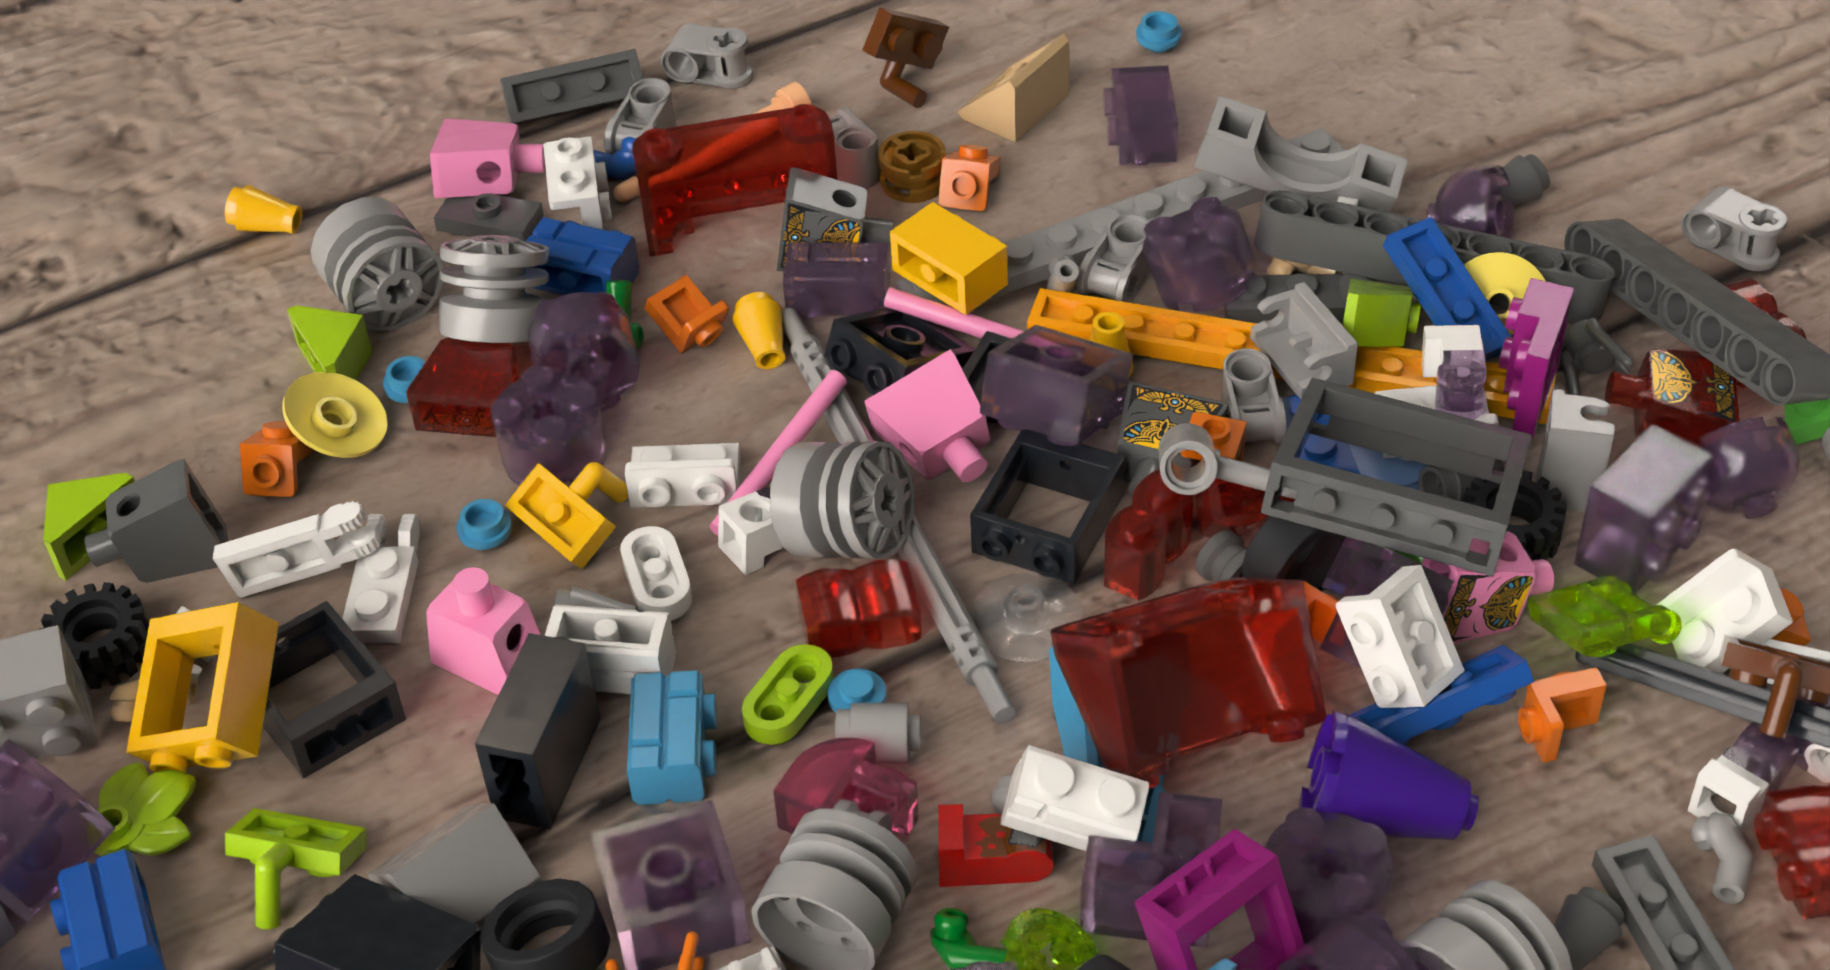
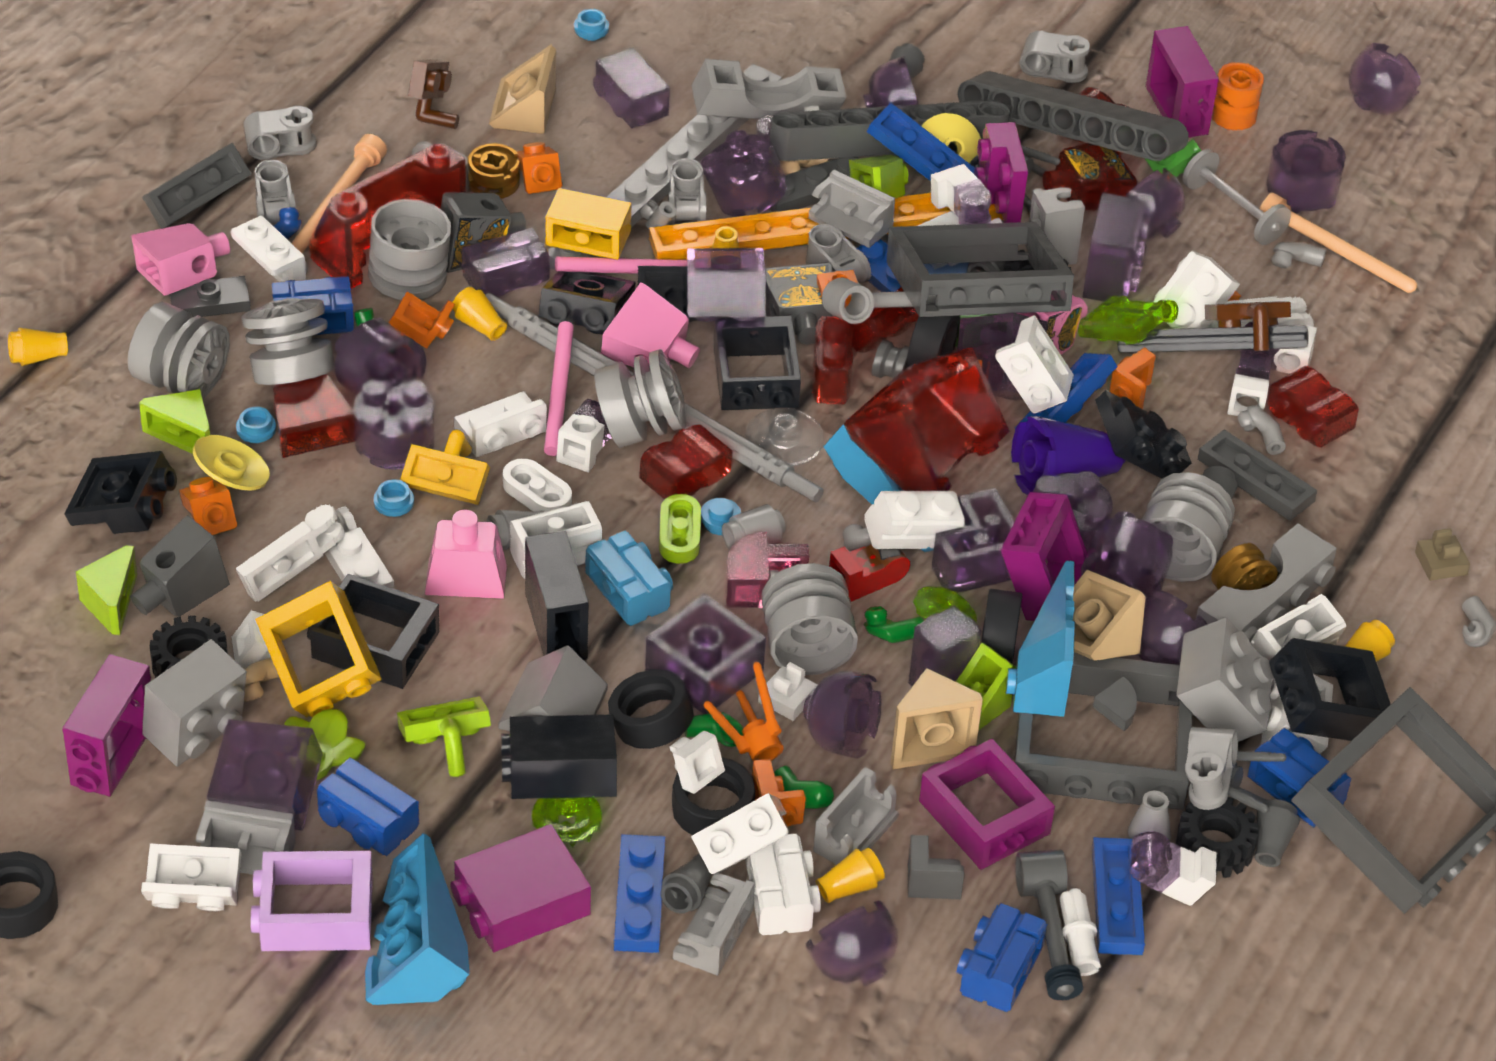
camera: 35 degrees left, 0 degrees up
none -> black plate [64,451,177,534]
none -> light grey wheel [368,199,451,300]
none -> black plate [1095,390,1192,479]

